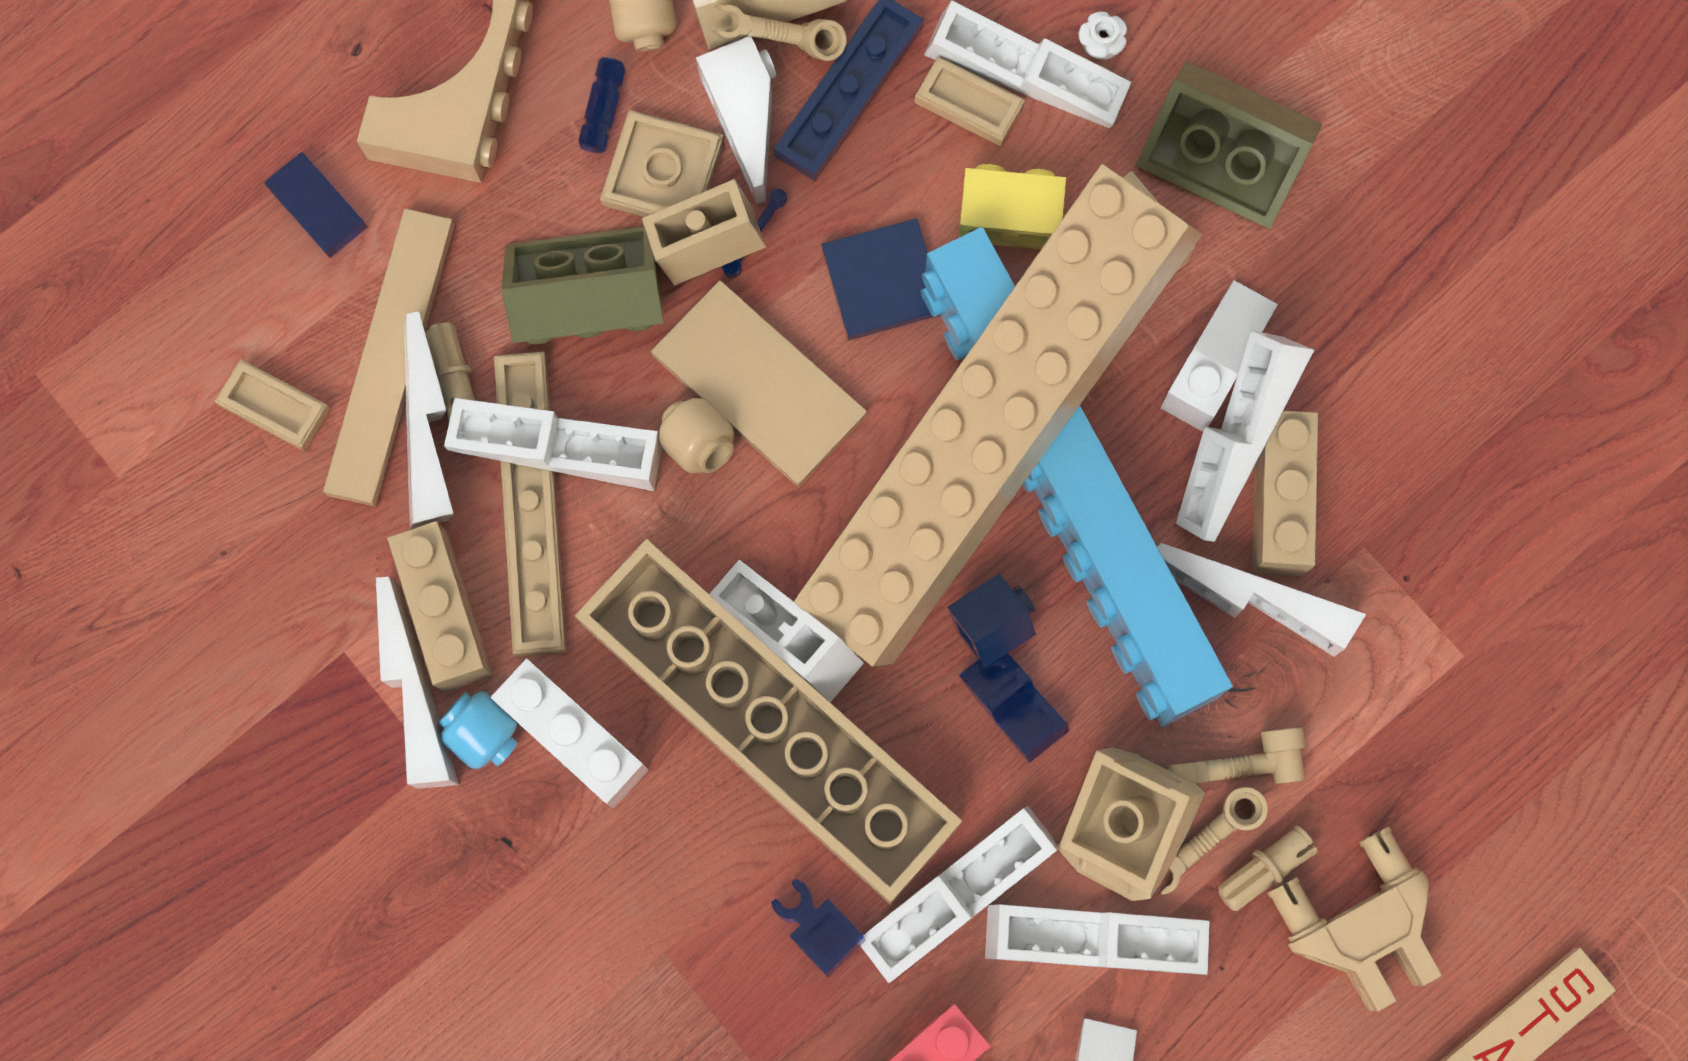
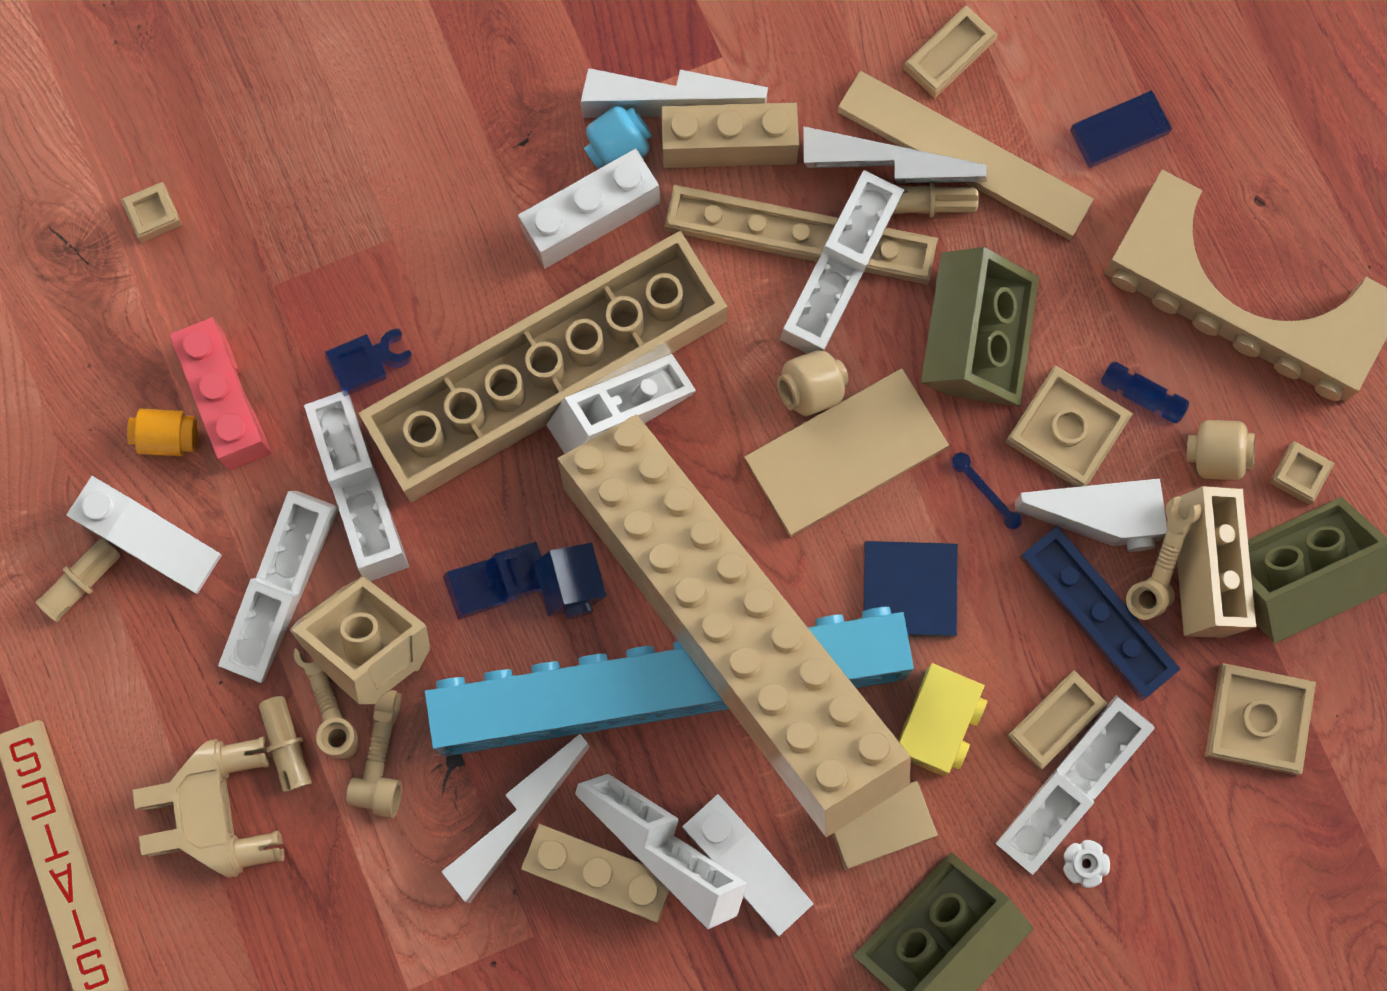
camera: 105 degrees right, 0 degrees up
tan brick [642,179,766,286] -> none

